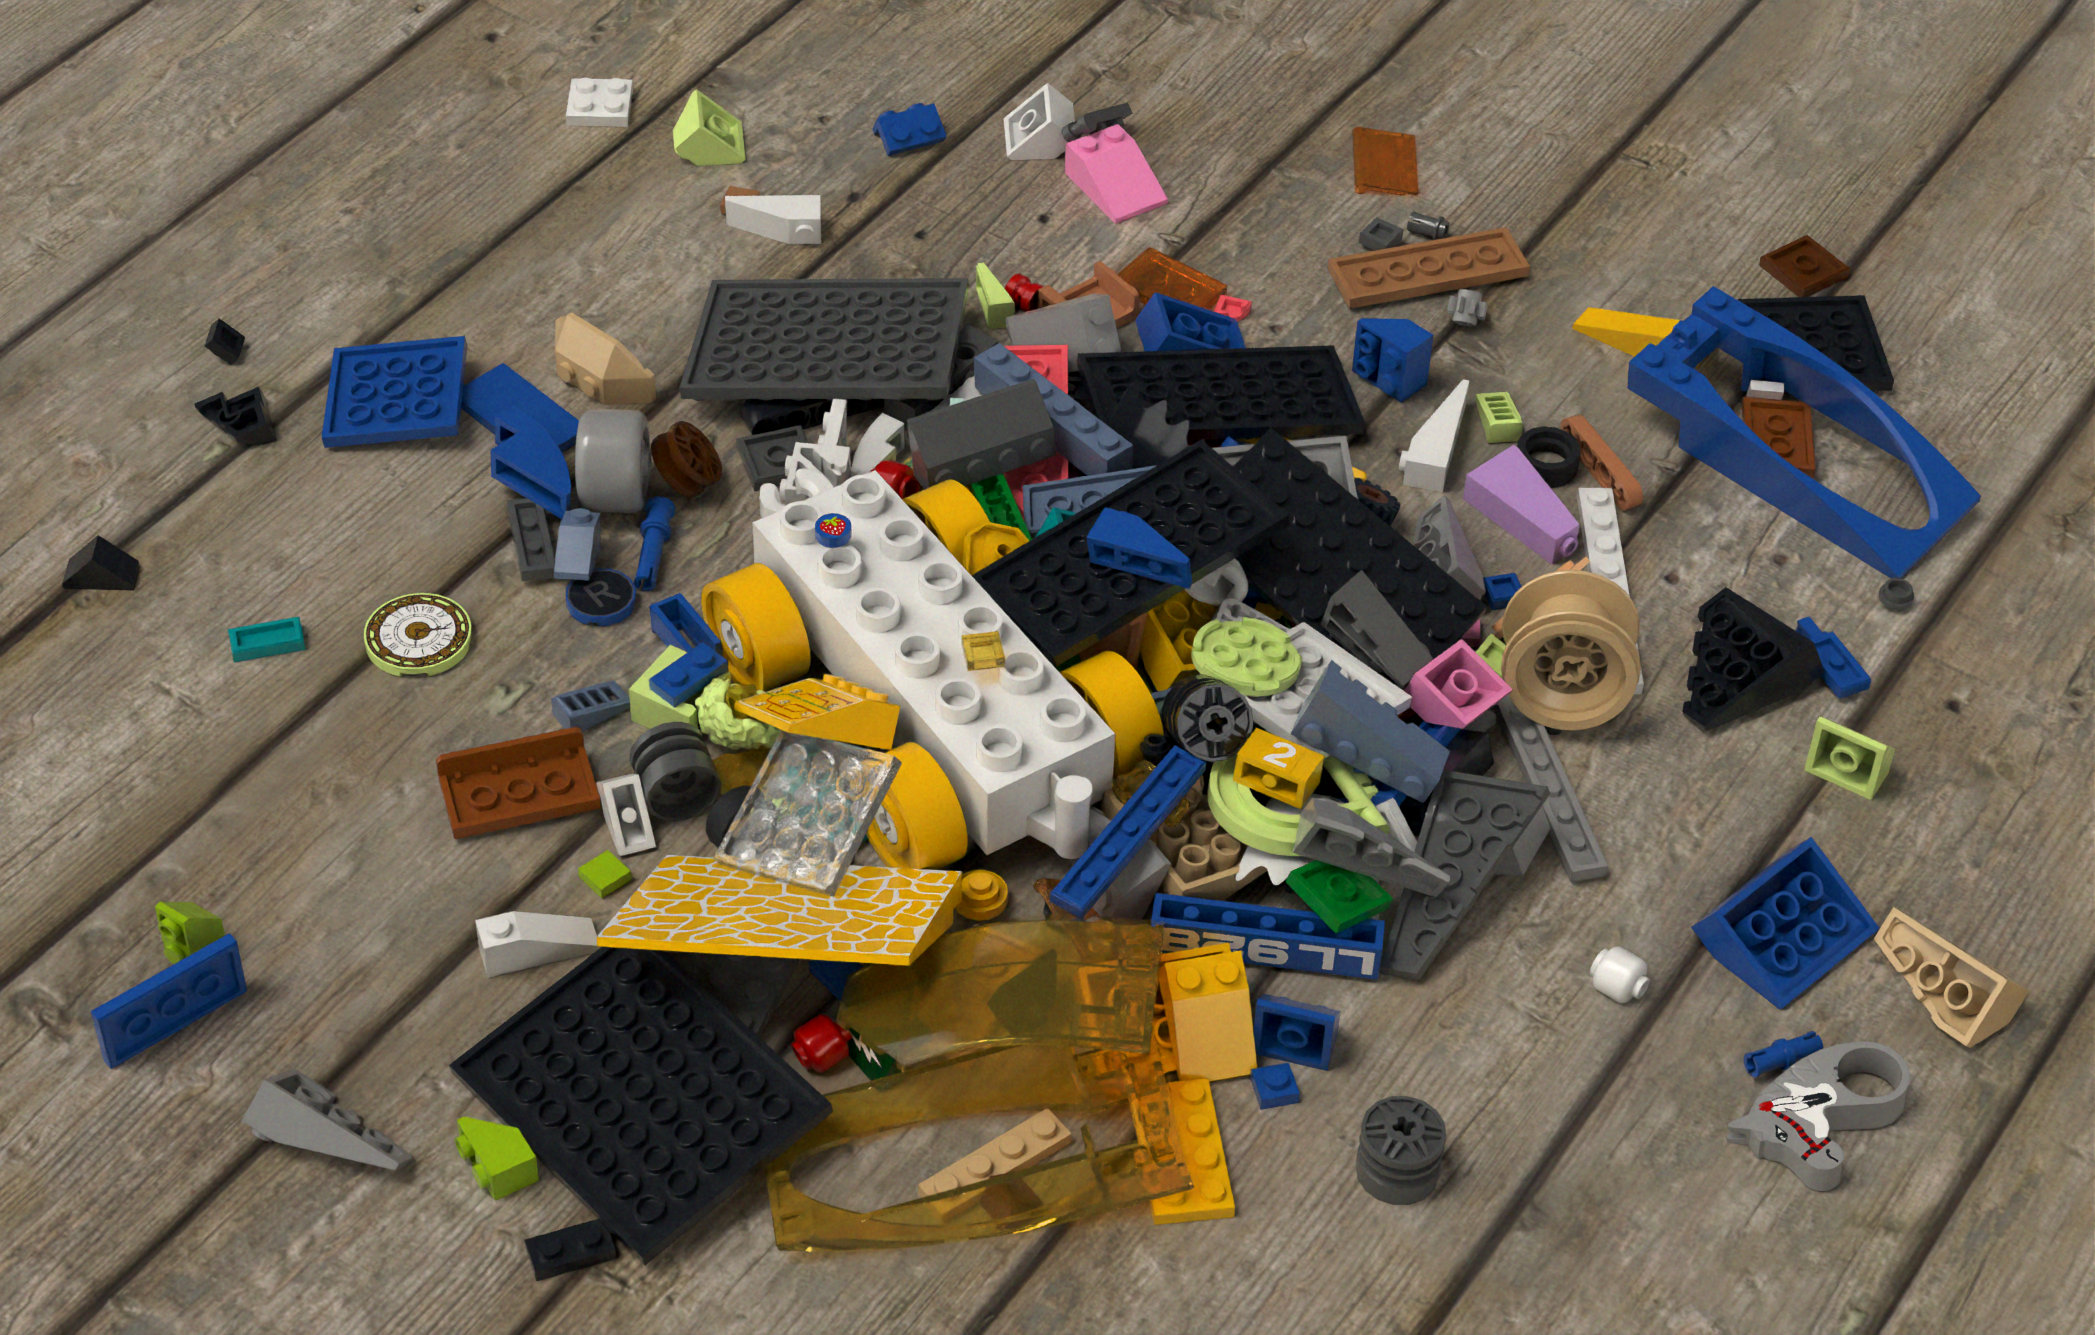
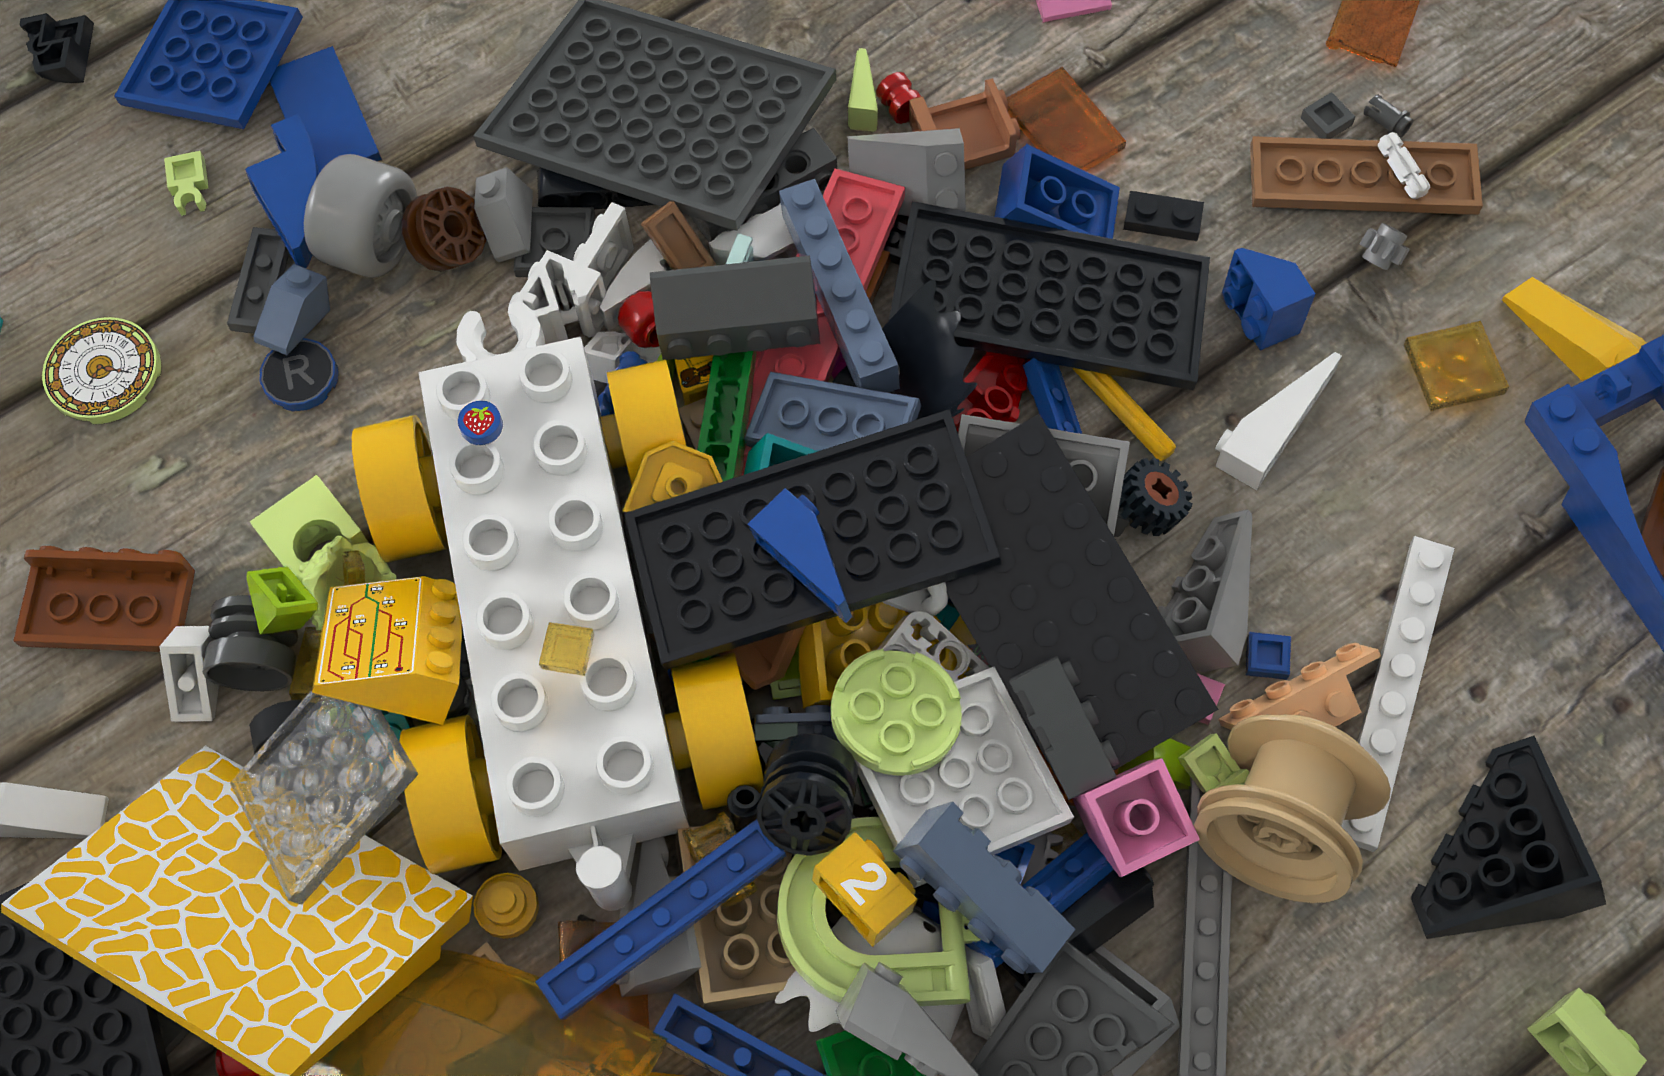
camera: 25 degrees right, 20 degrees up
sand blue slope [551,680,630,732] -> none
tan wedge [555,312,656,405] -> none
lime tile [578,850,632,898] -> none
blue pin [634,496,676,591] -> none
blue window [649,593,723,657] -> none
blue plate [649,642,728,708] -> none
coral tile [1214,295,1252,322] -> none
lavender slope [1463,445,1580,564] -> none
yellowish green slope [1475,392,1523,443] -> none
black tyre [1517,426,1580,488] -> none
nougat beam [1561,414,1643,511] -> none
blue hinge [1796,616,1871,699] -> none
none -> yellowish green plate [164,151,209,216]
none -> lime slope [247,566,318,635]
none -> light grey slope [474,167,533,262]
none -> medium nougat tile [641,201,716,270]
none -> black plate [1123,191,1204,241]
none -> white axle [1378,132,1430,200]
none -> clear yellow plate [1403,321,1509,411]

